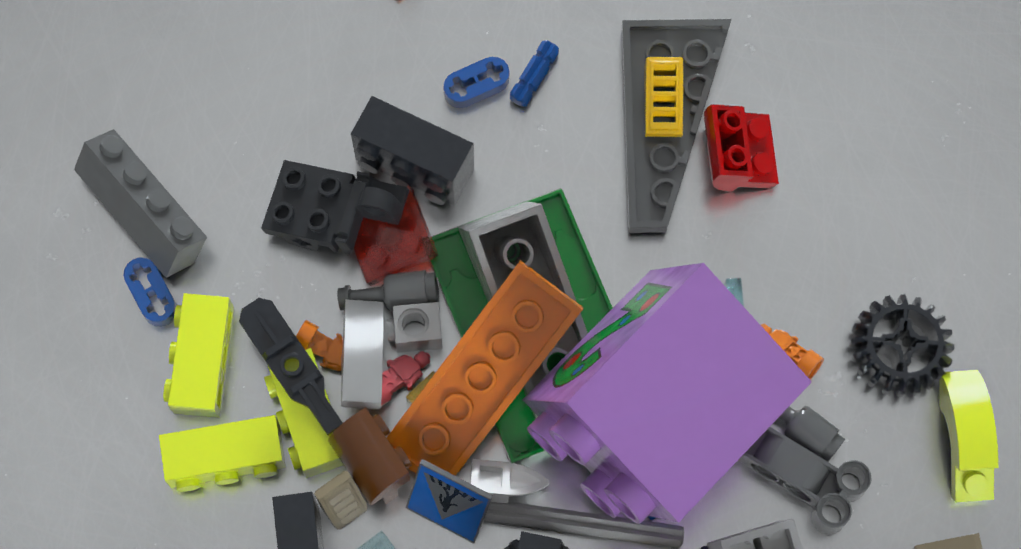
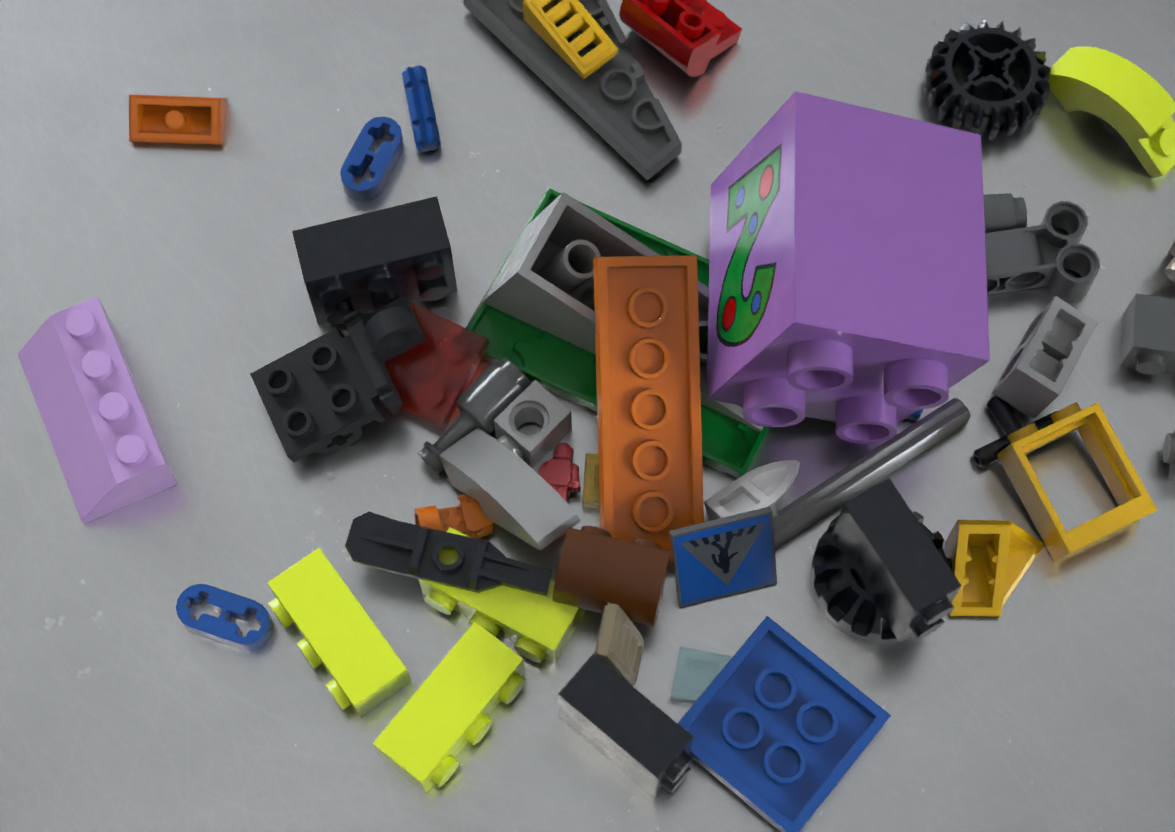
camera: 40 degrees left, 5 degrees down
dark grey brick [74,129,207,278] -> none
none -> lavender slope [18,296,177,524]

